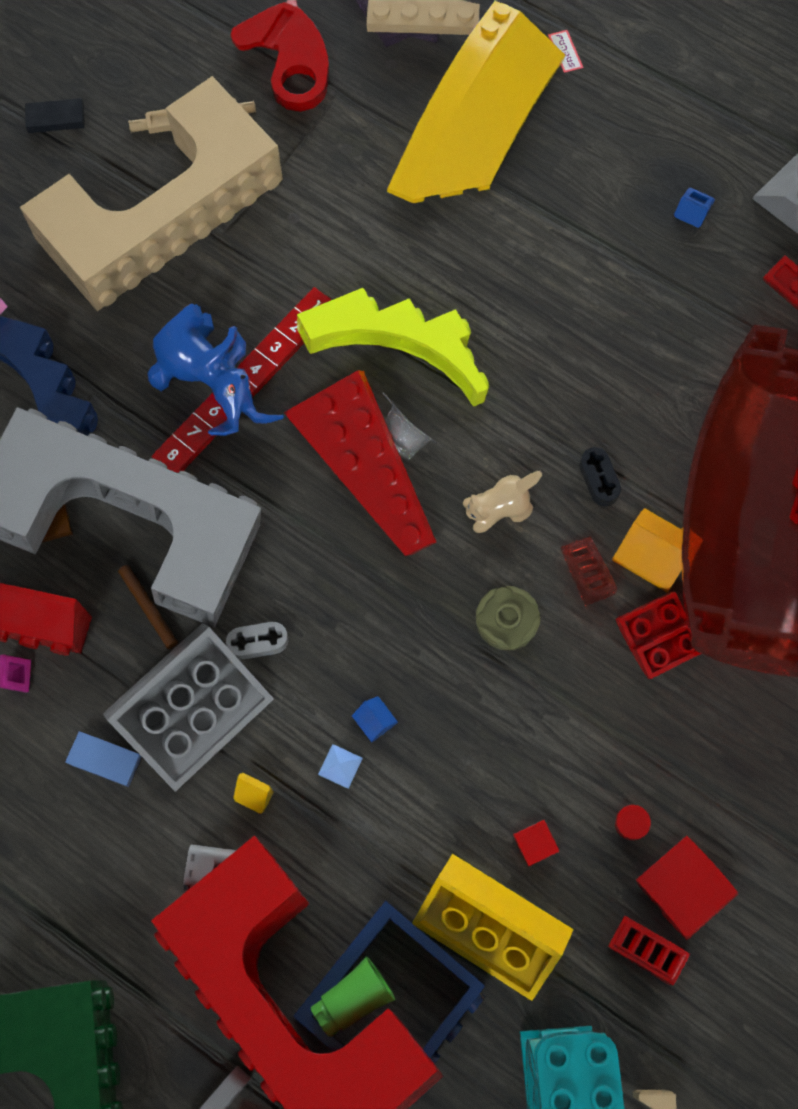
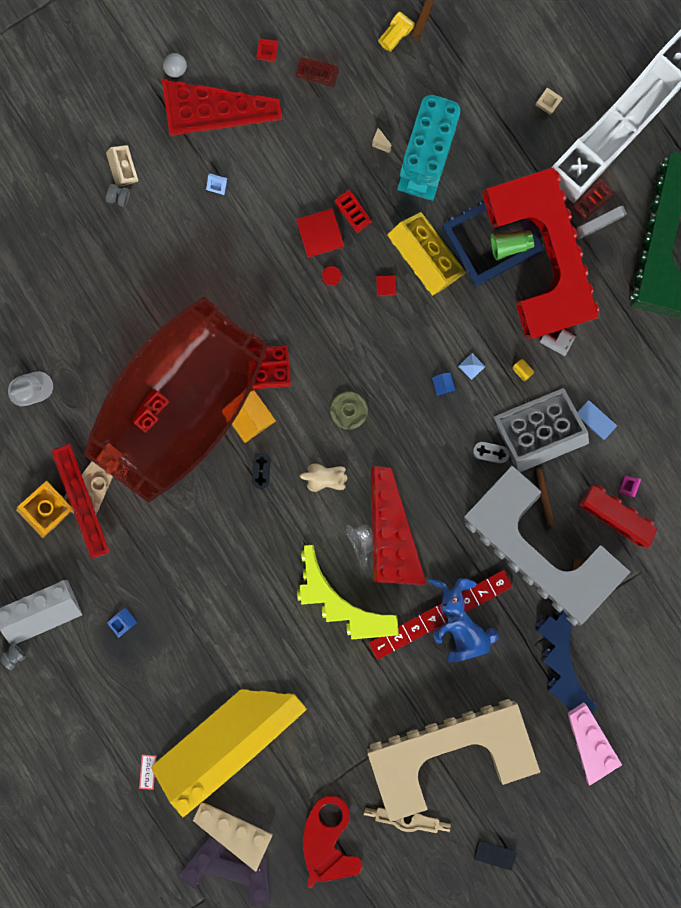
camera: 160 degrees left, 15 degrees up
clear red slope [561,536,618,606] -> none

